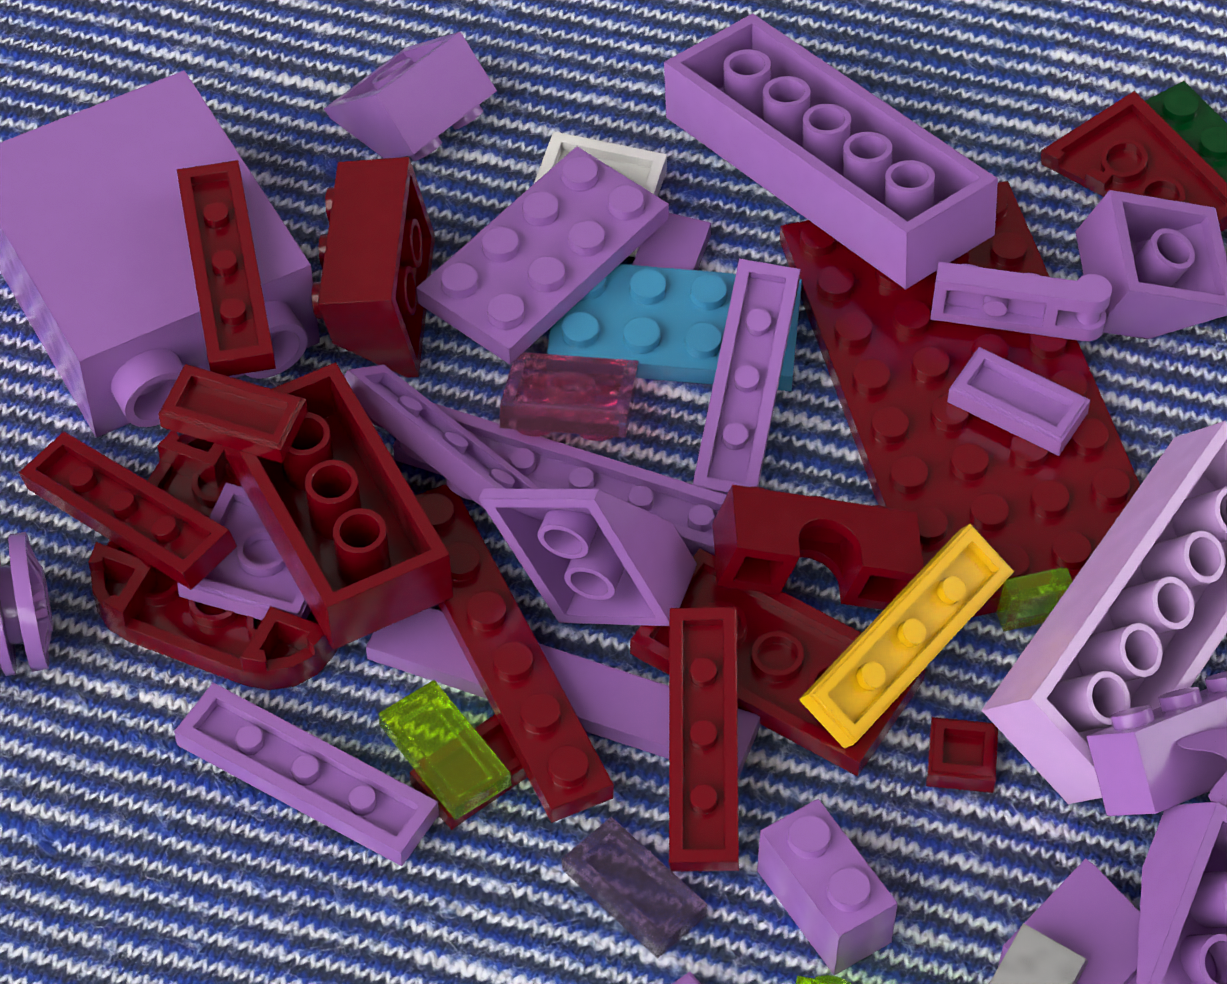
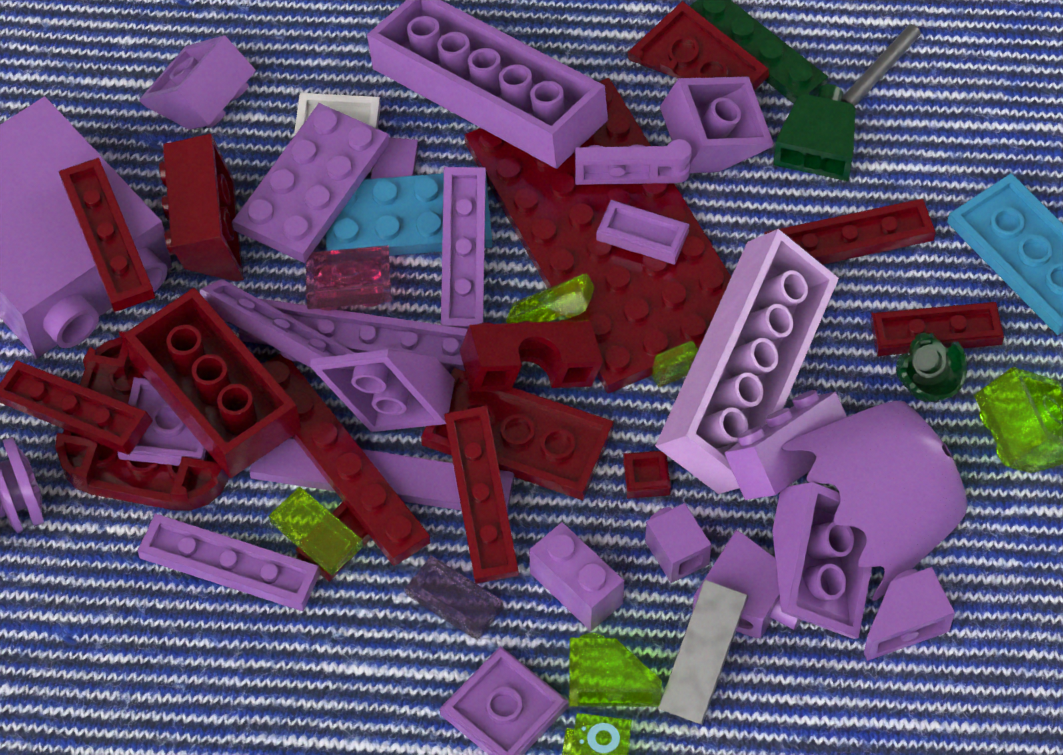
camera: 10 degrees left, 5 degrees up
dark red tile [158,364,308,463] -> none
yellow tile [799,524,1014,749] -> none
none -> clear neon green plate [506,273,594,323]
none -> medium lavender brick [645,503,711,583]

